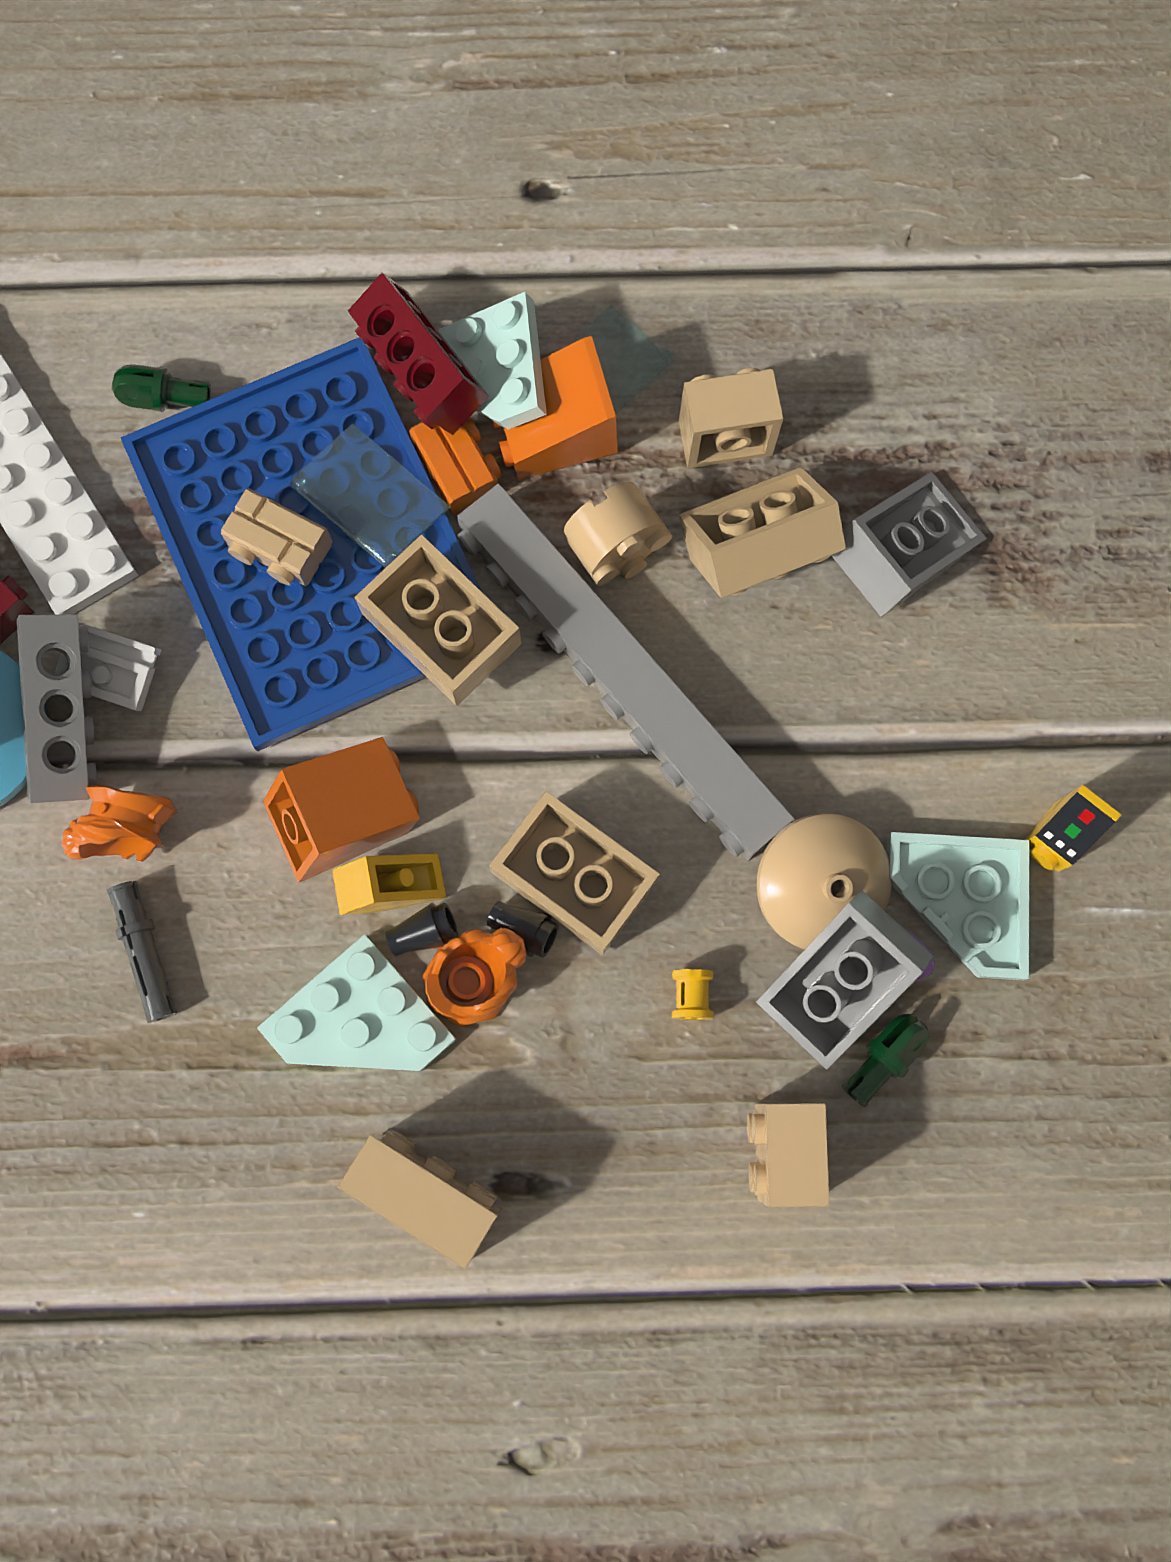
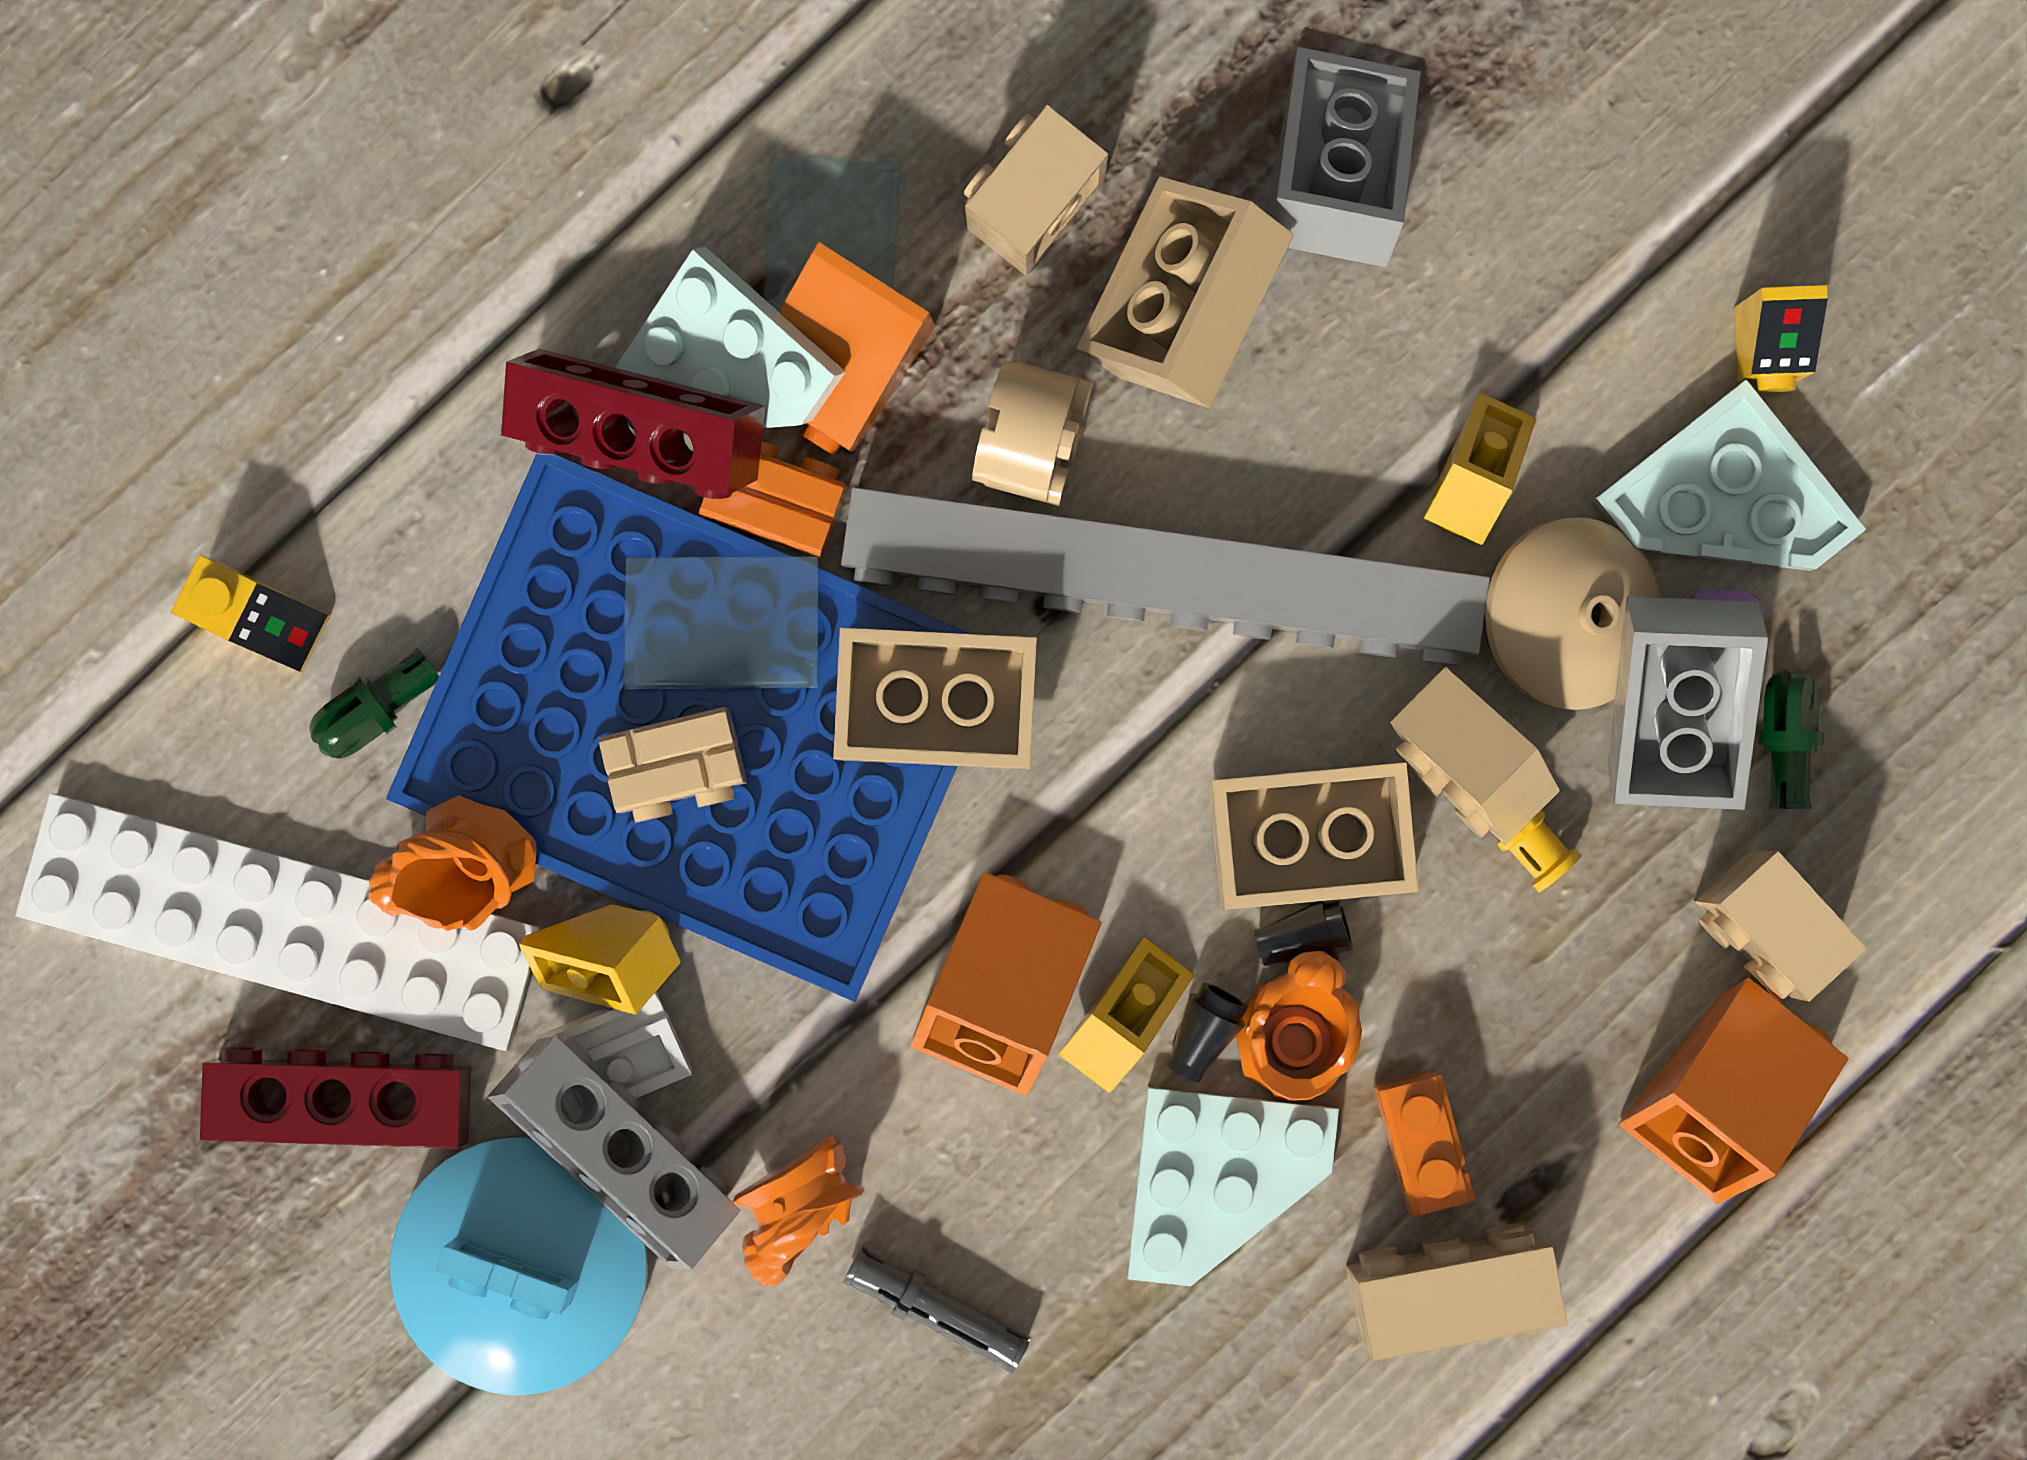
camera: 35 degrees left, 10 degrees up
none -> slope [170,555,330,672]
none -> orange piece [368,795,536,931]
none -> yellow slope [519,904,681,1015]
none -> orange brick [1372,1069,1475,1217]
none -> tan brick [1390,667,1560,845]
none -> yellow slope [1424,392,1537,545]
none -> orange slope [1618,978,1849,1204]

